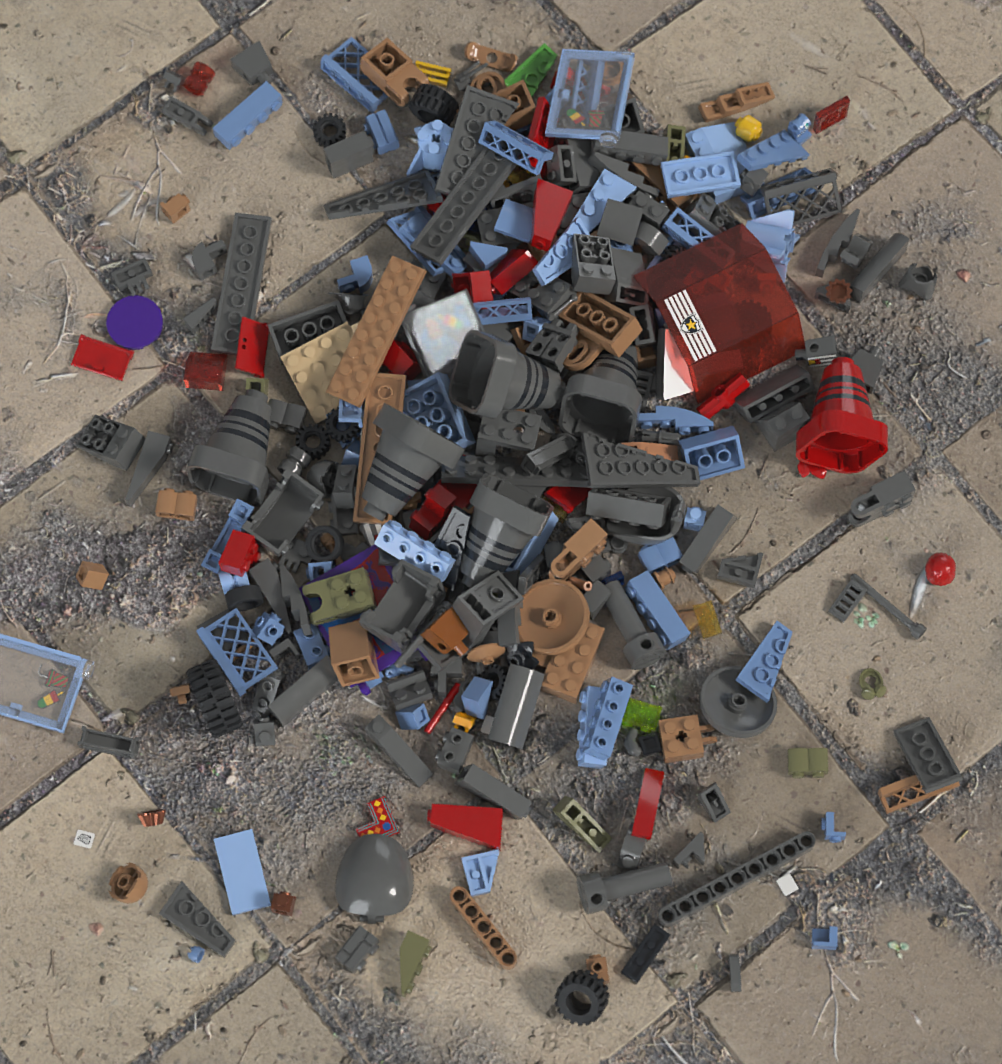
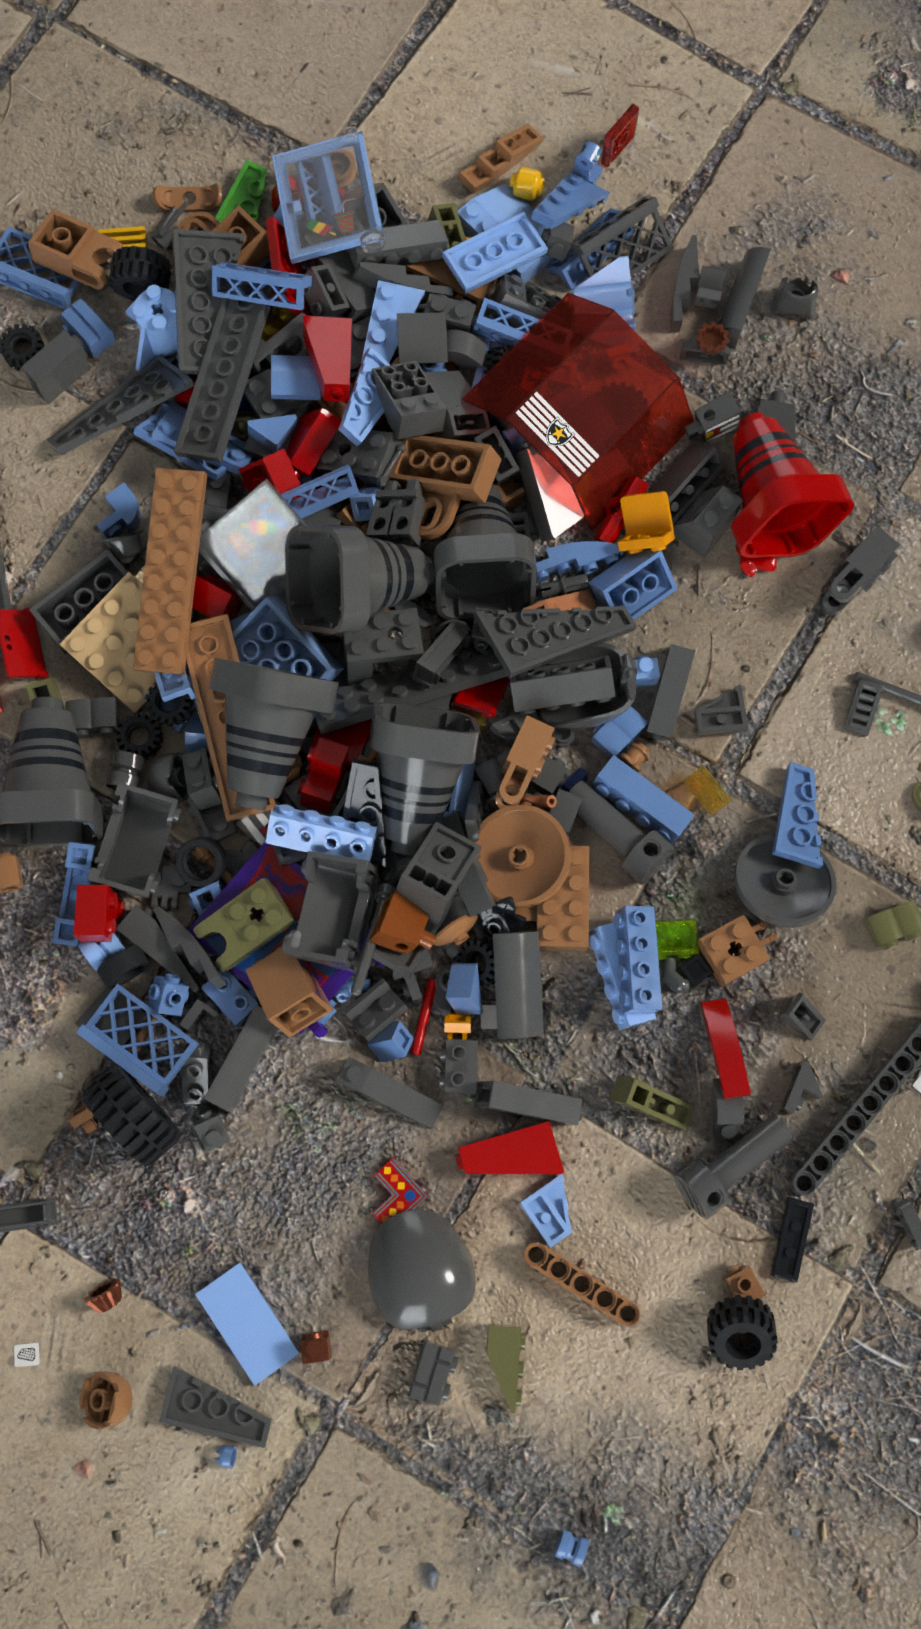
camera: 25 degrees left, 5 degrees up
none -> light orange bracket [618,491,675,554]

